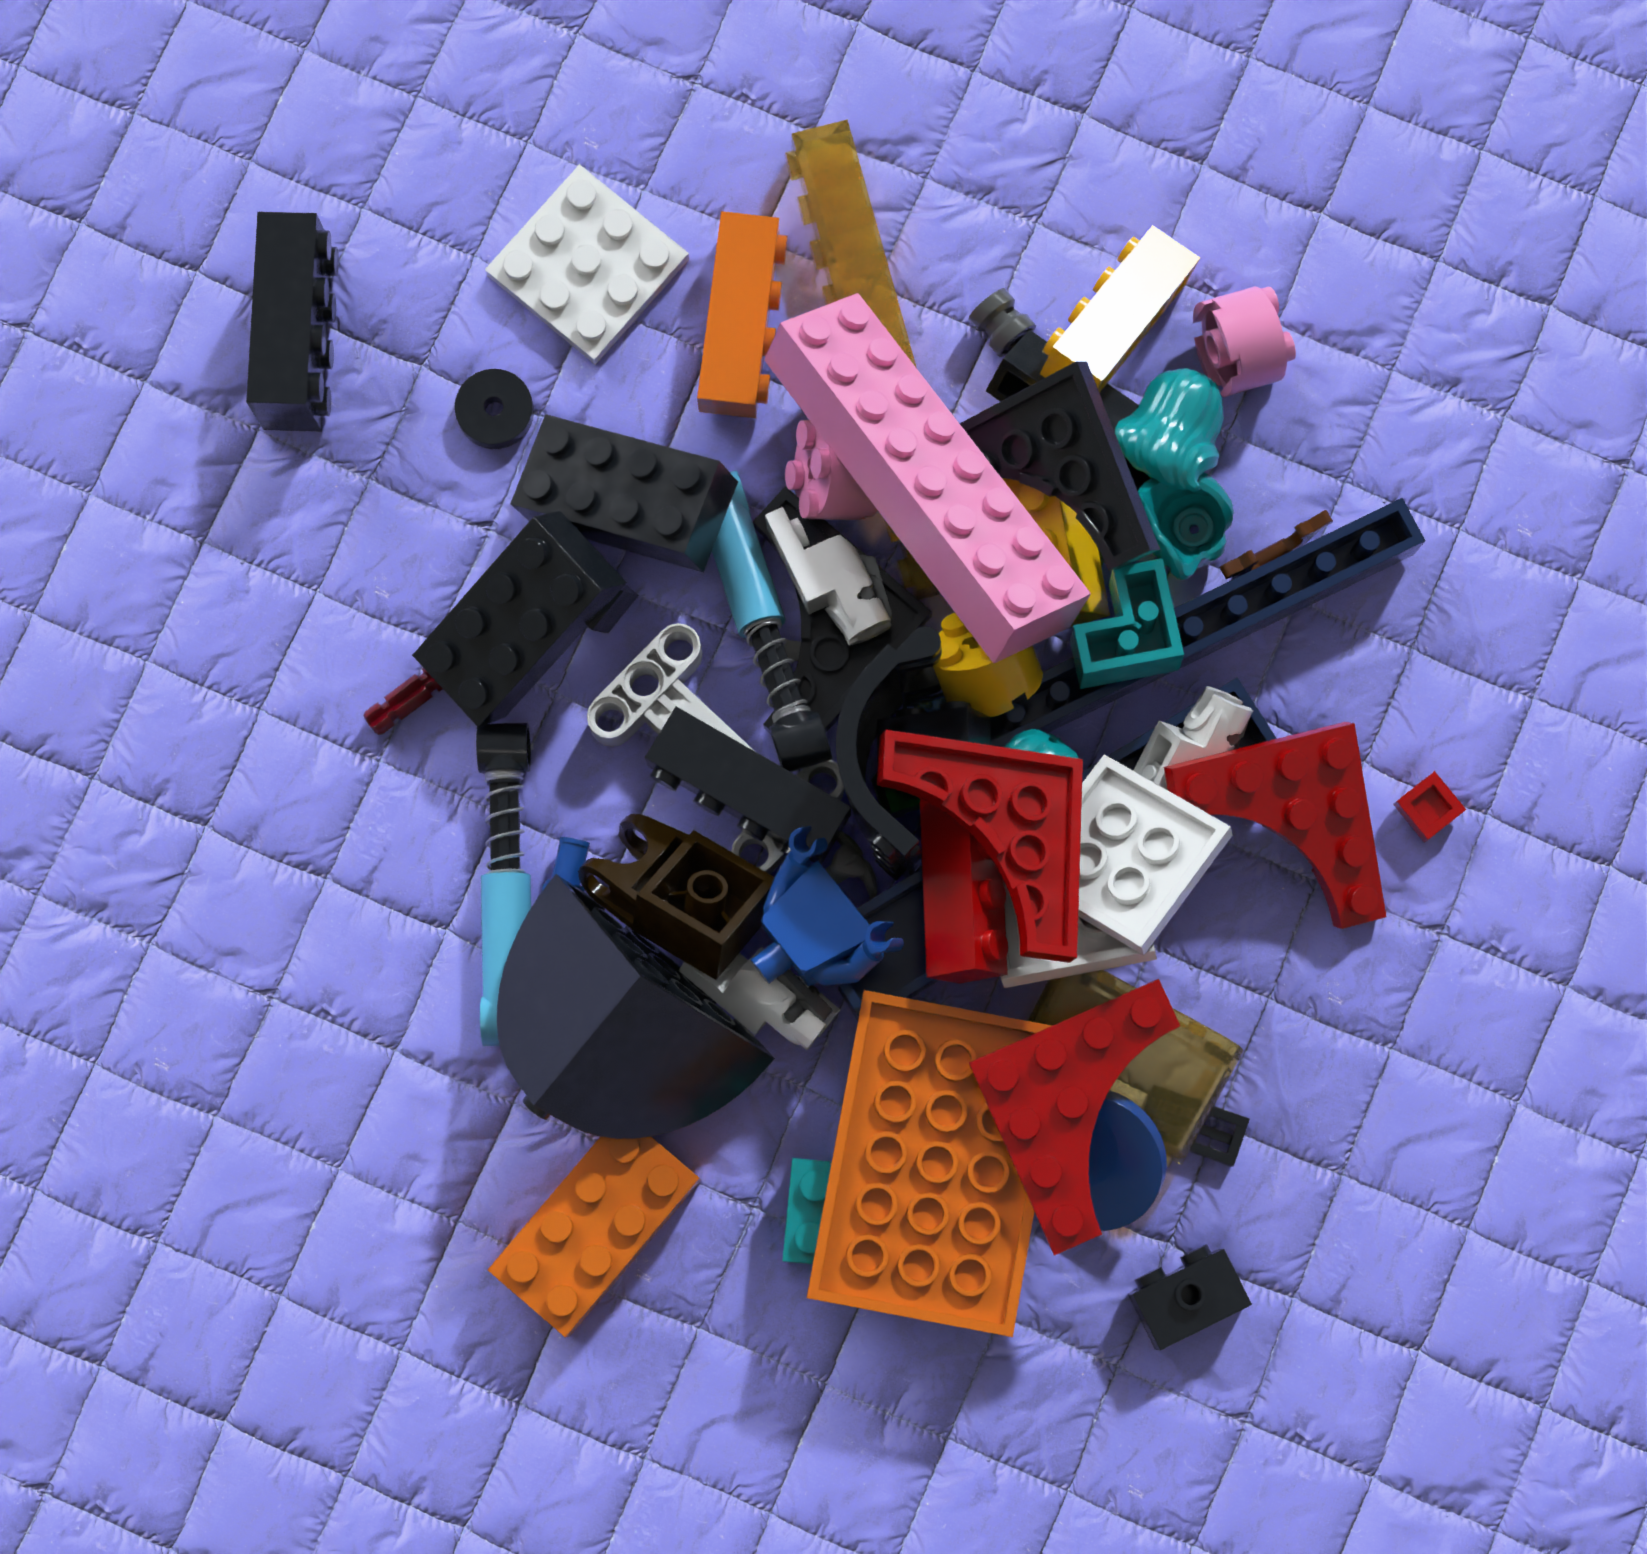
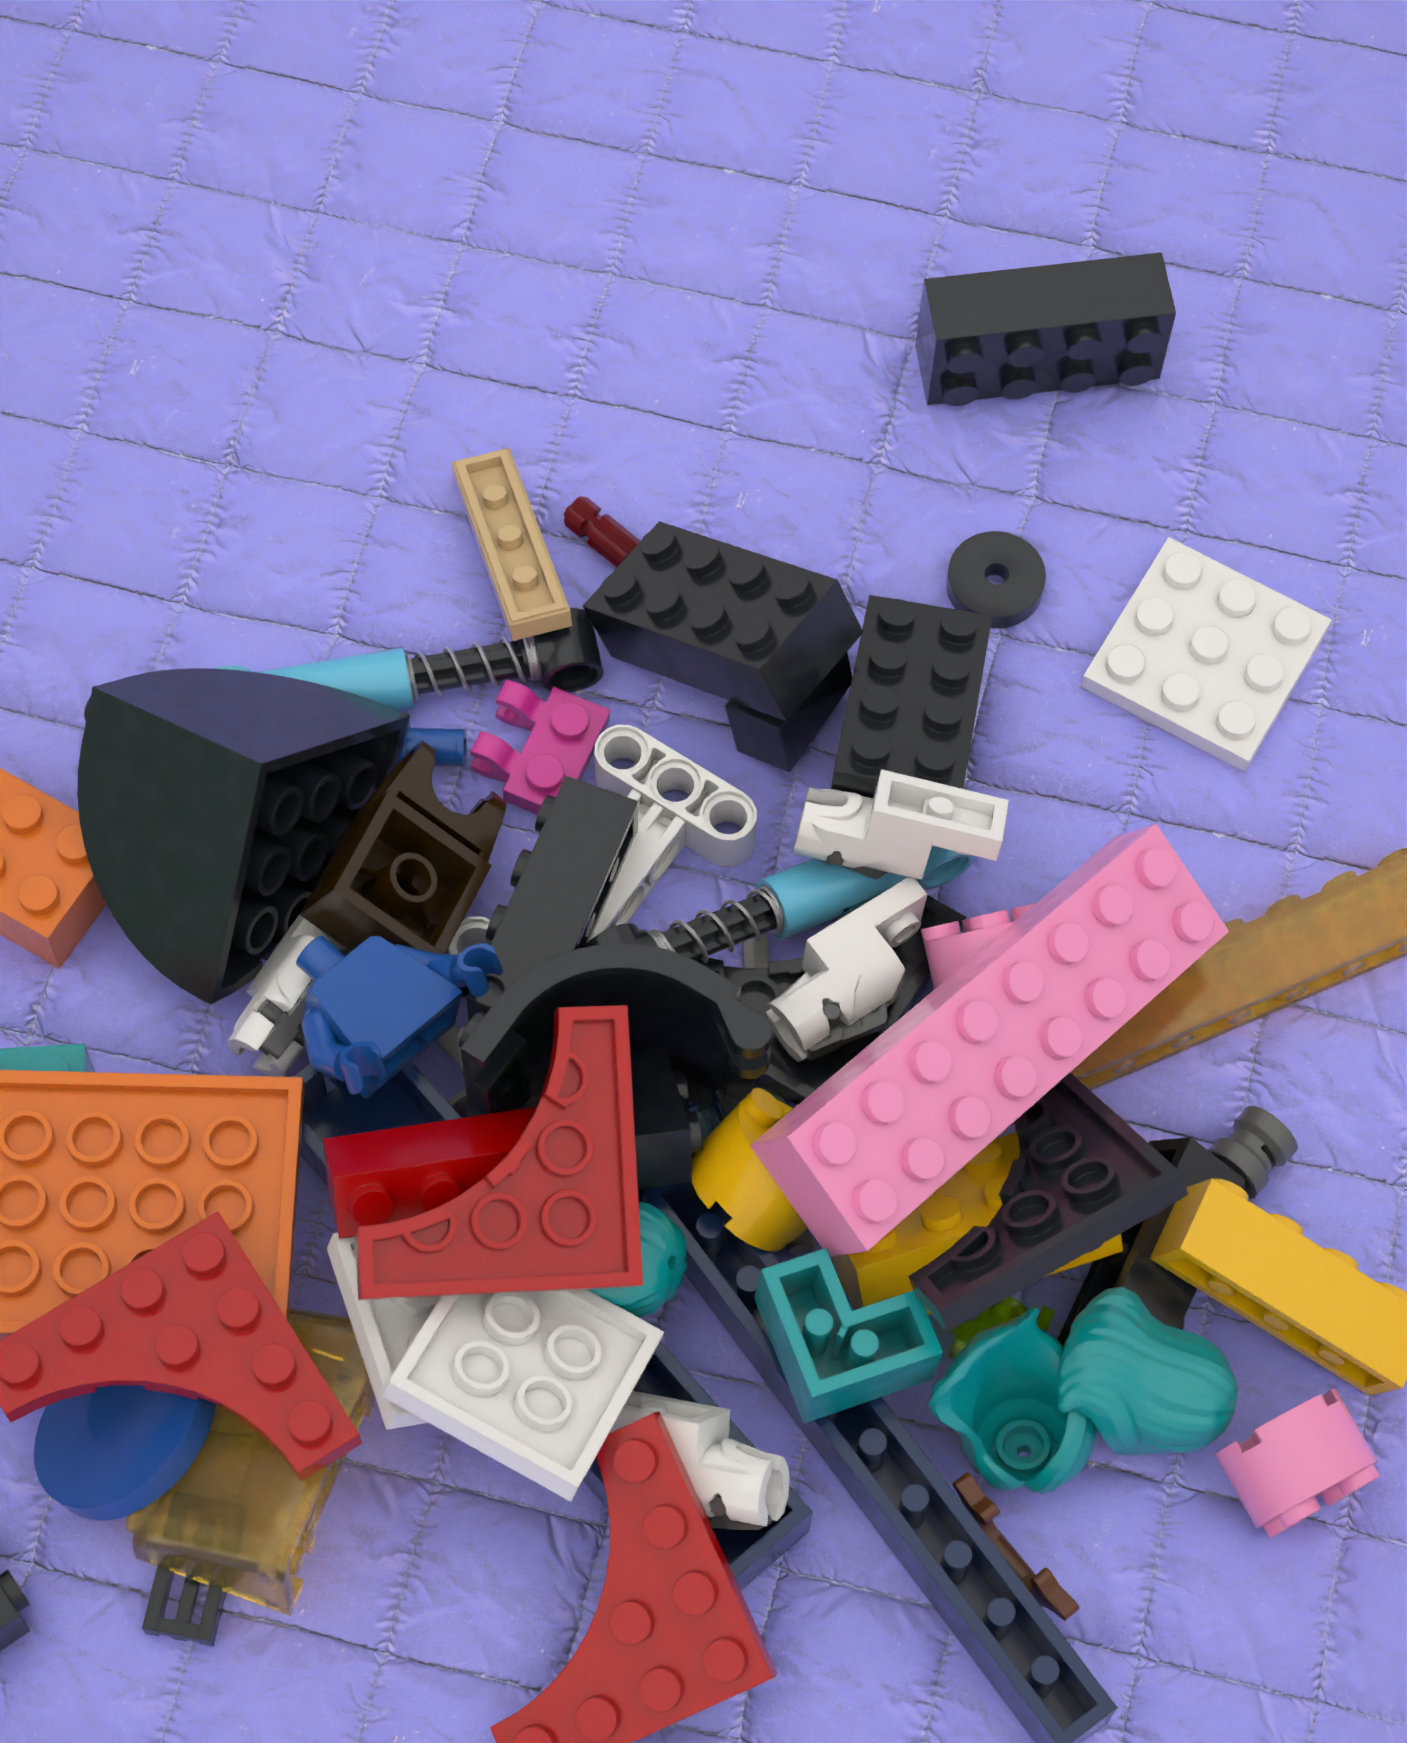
camera: 80 degrees right, 15 degrees down
orange brick [697,211,788,419] -> none
none -> tan tile [451,448,572,641]
none -> dark pink plate [470,680,611,815]
none -> white plate [793,769,1009,879]

